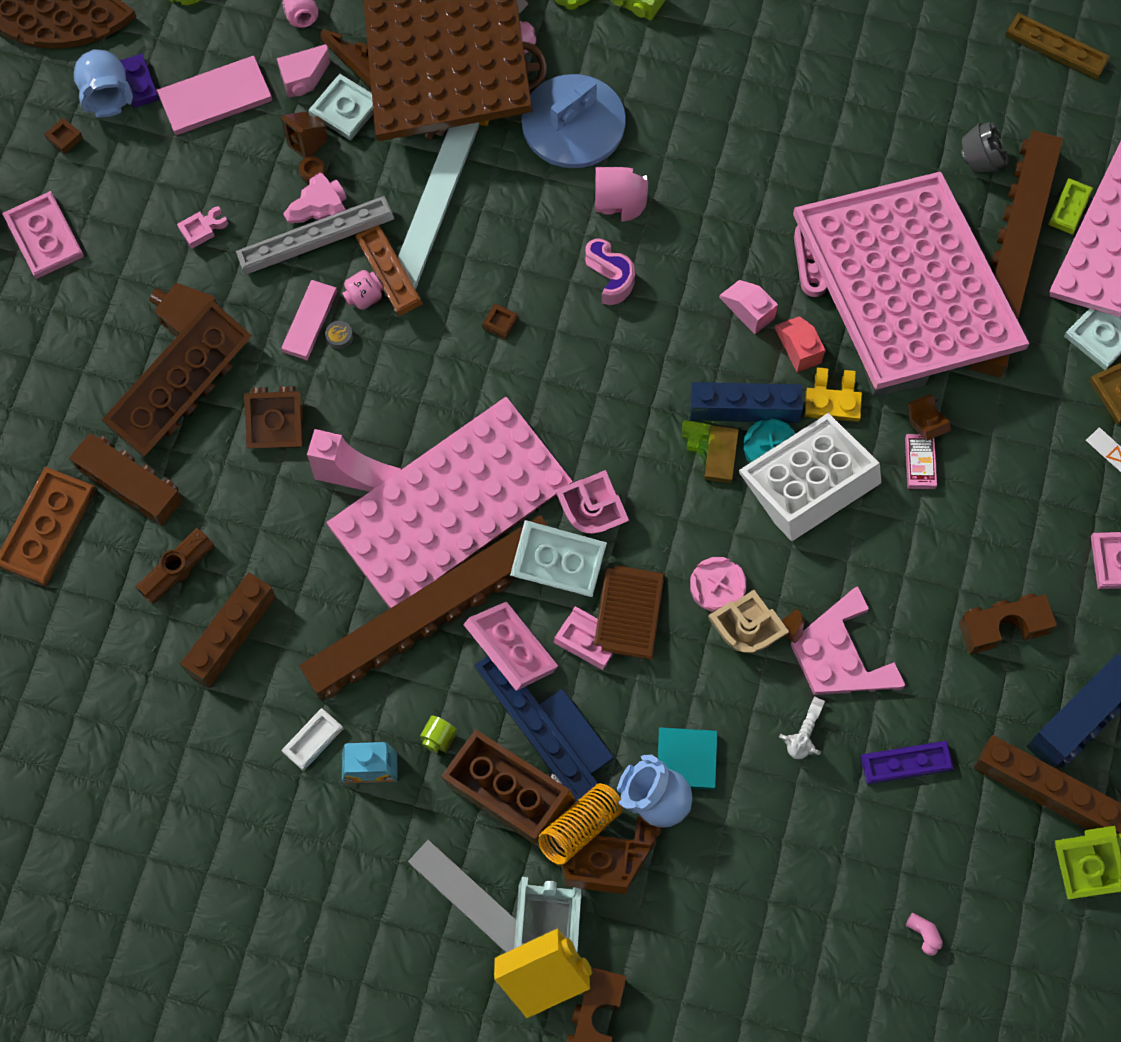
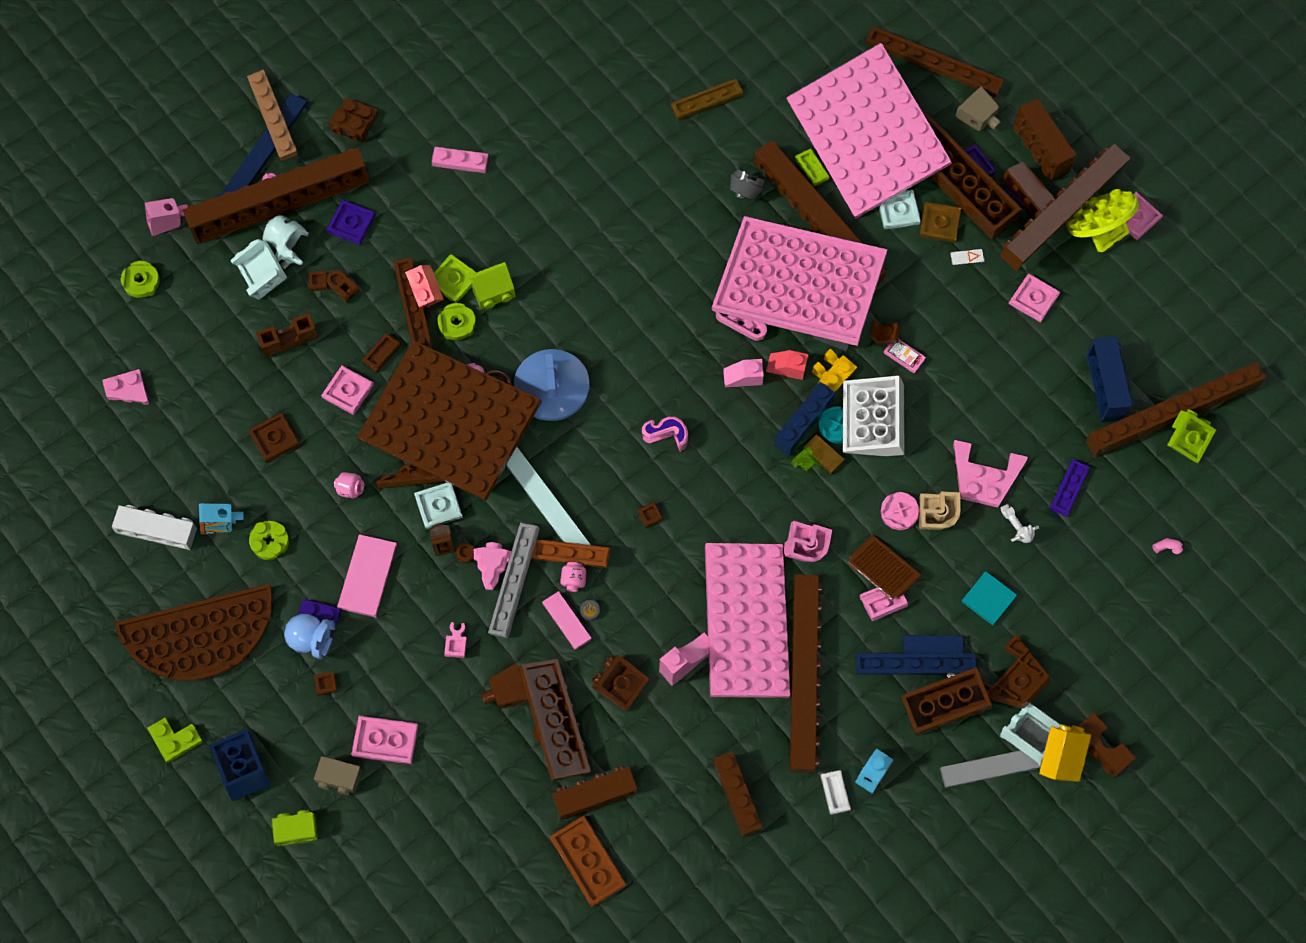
camera: 55 degrees left, 0 degrees up
reddish brown piece [135,528,215,605] -> none
bright pink slope [277,44,330,98] -> none
lime plate [420,716,457,753] -> none
bright pink plate [464,602,558,691] -> none
light aqua tile [510,520,607,597] -> none
light orange piece [538,783,623,864] -> none
bright pink brick [595,167,648,222] -> none
light blue tile [617,755,693,827] -> none
reddish brown tile [781,609,805,643] -> none
reddish brown arch [959,593,1057,655] -> none

